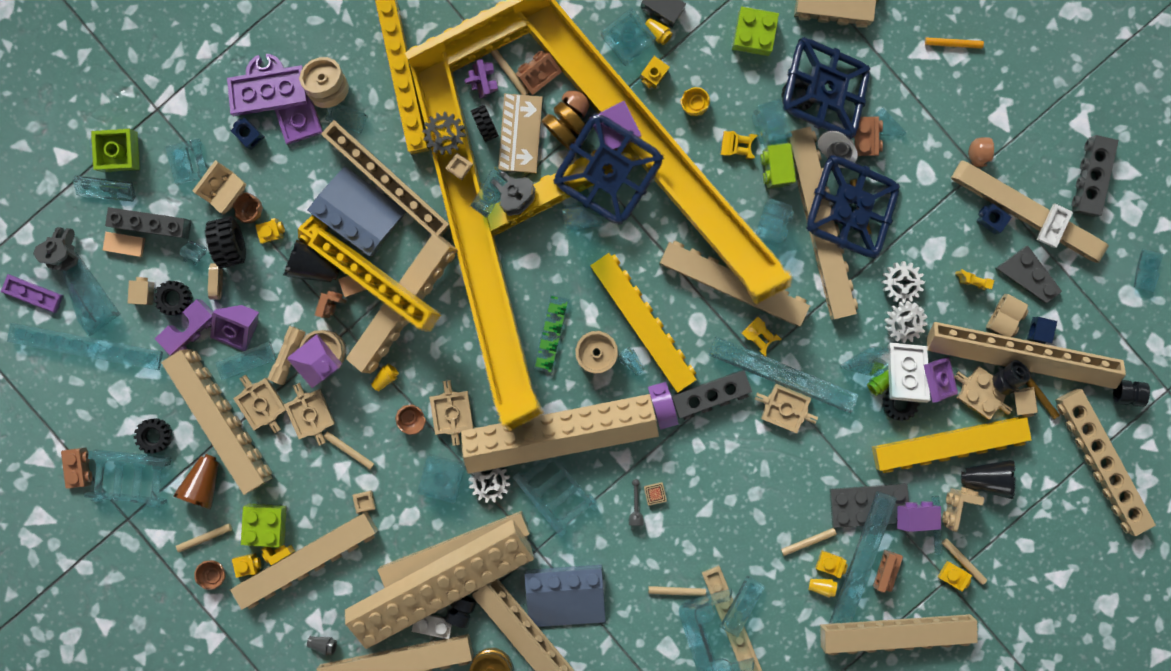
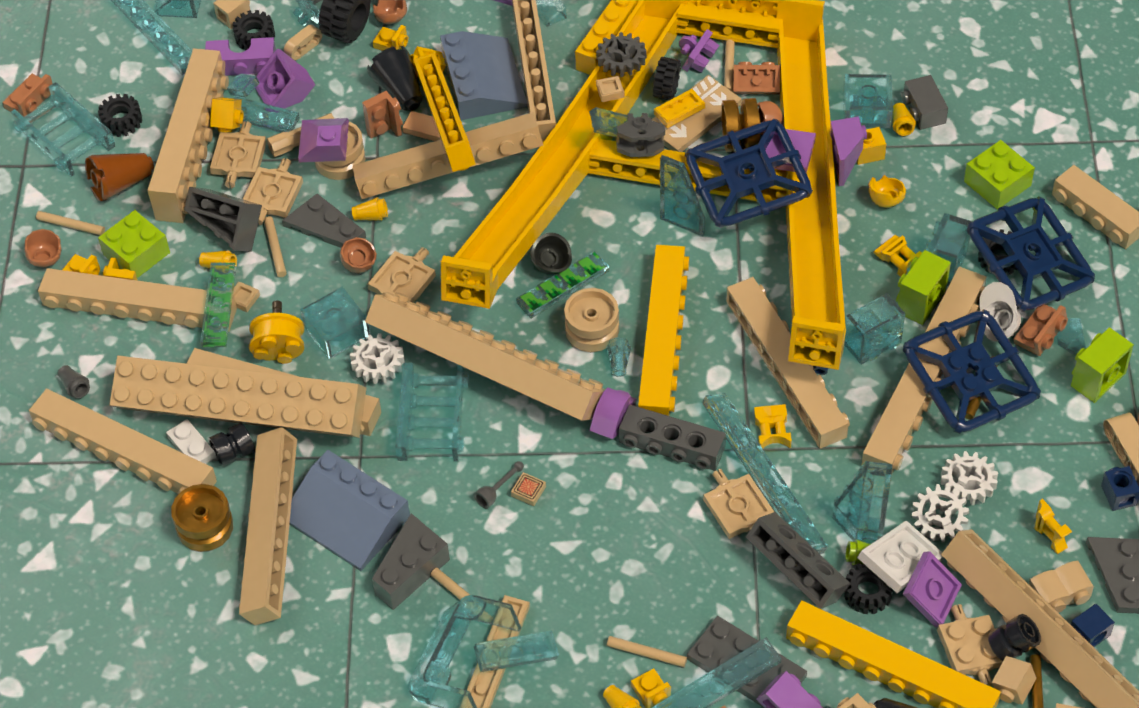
camera: 50 degrees right, 35 degrees down
none -> dark grey wedge [184,187,262,252]
none -> yellow cone [199,250,237,274]
none -> clear light blue tile [200,263,236,347]
none -> yellow brick [210,97,244,132]
none -> clear light blue plate [227,73,260,98]
none -> yellow wheel [249,300,304,364]
none -> dark grey wing [282,193,366,248]
none -> dark grey wedge [372,513,450,610]
none -> pearl dark grey helmet [530,233,572,274]
none -> yellow plate [654,89,705,129]
none -> dark grey brick [746,512,850,609]
none -> medium lavender slope [830,117,867,186]
none -> lime brick [1071,327,1134,403]

